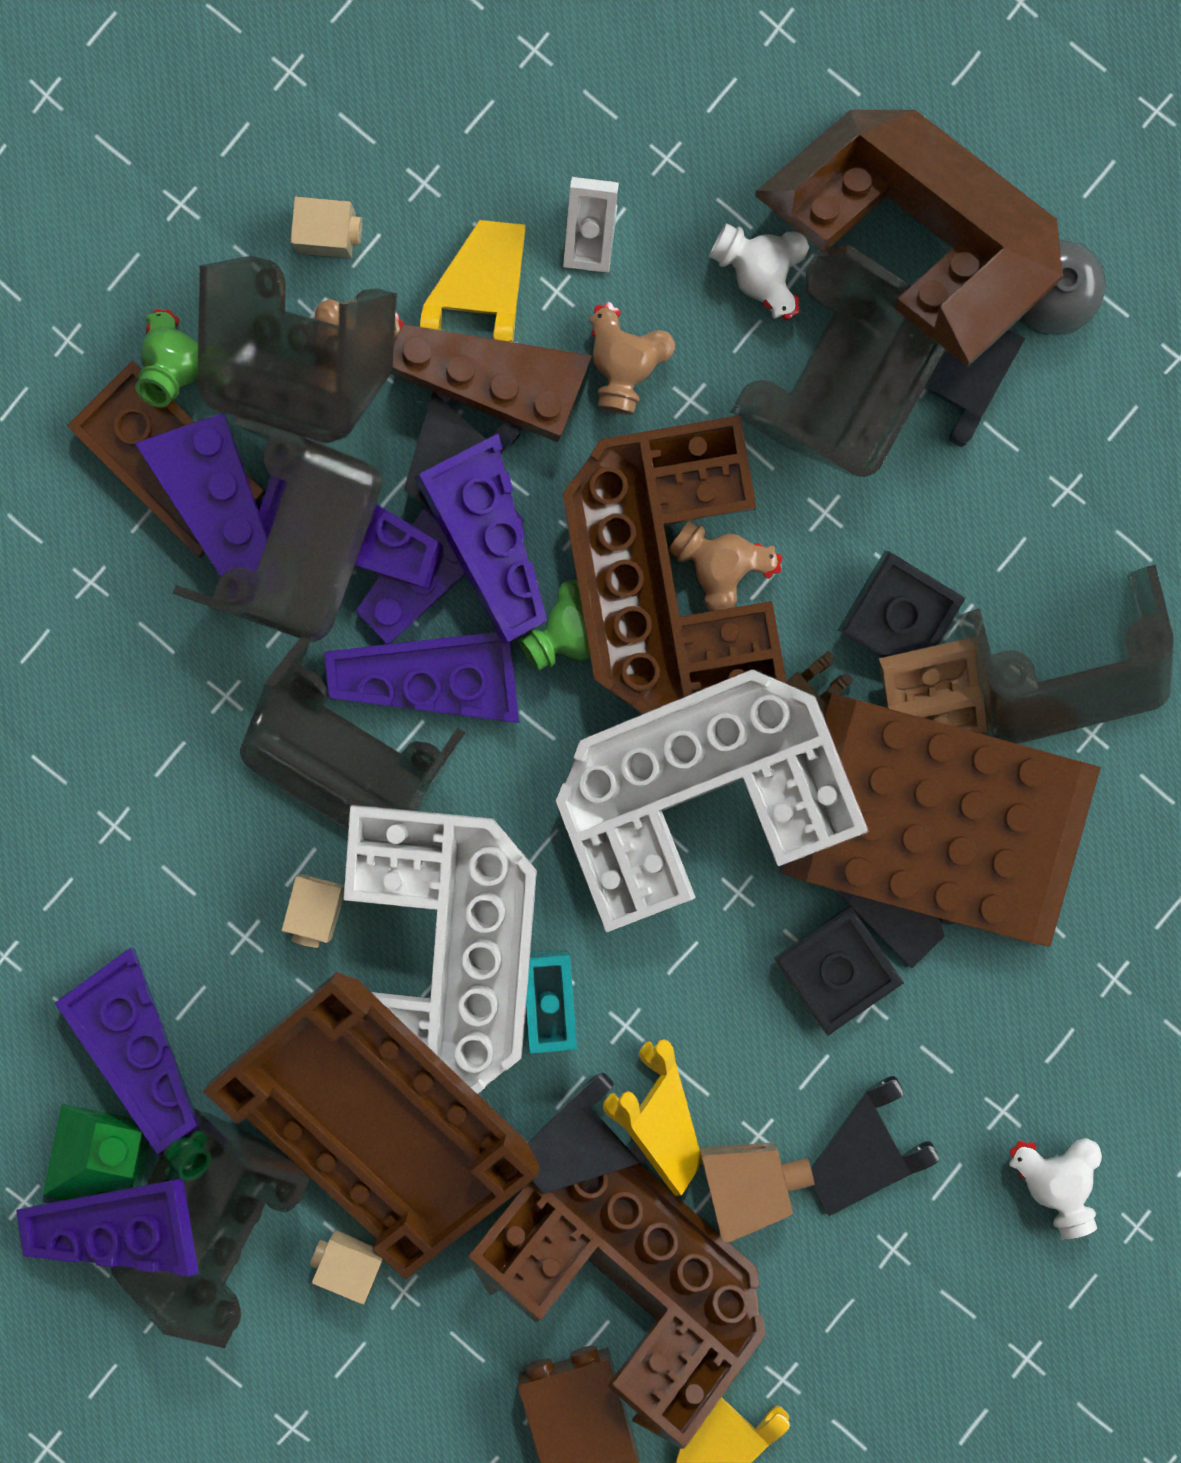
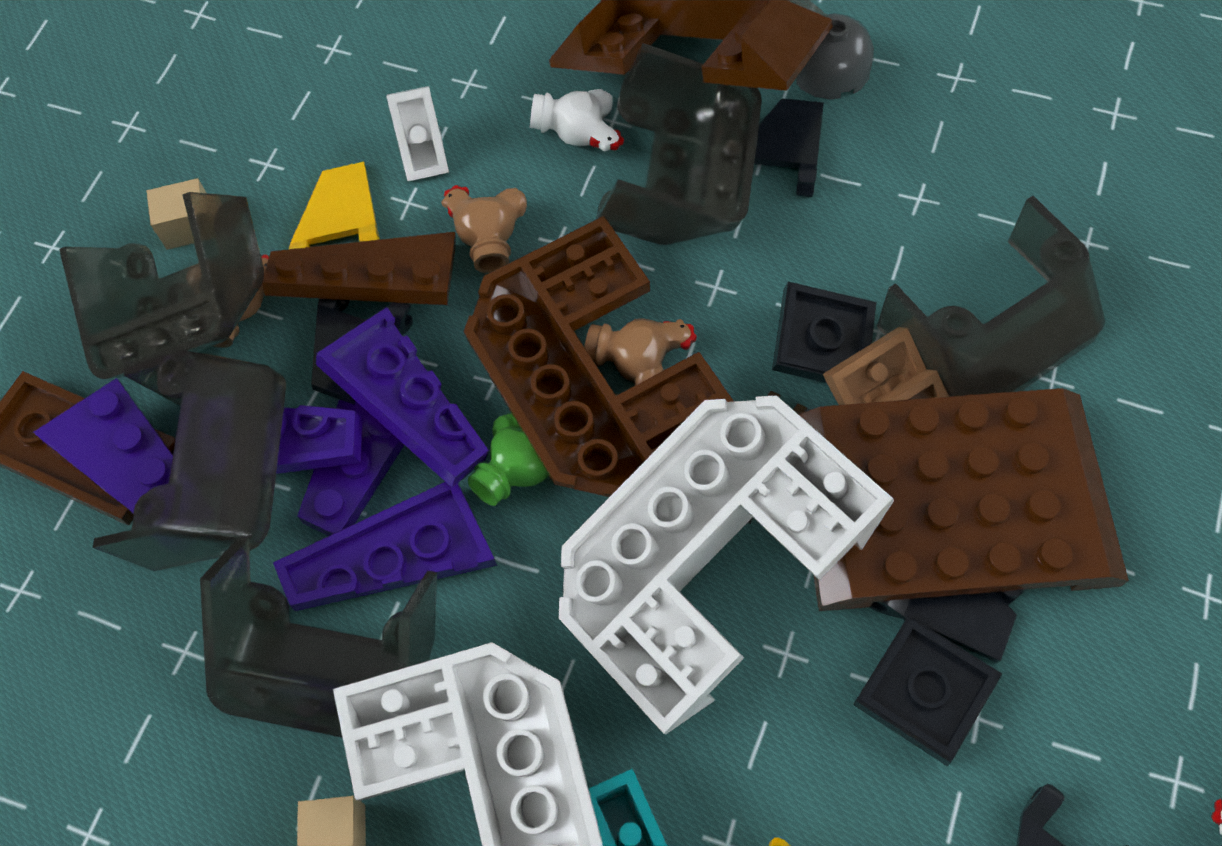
camera: 20 degrees left, 25 degrees down
bright green animal [135,309,226,407] -> none

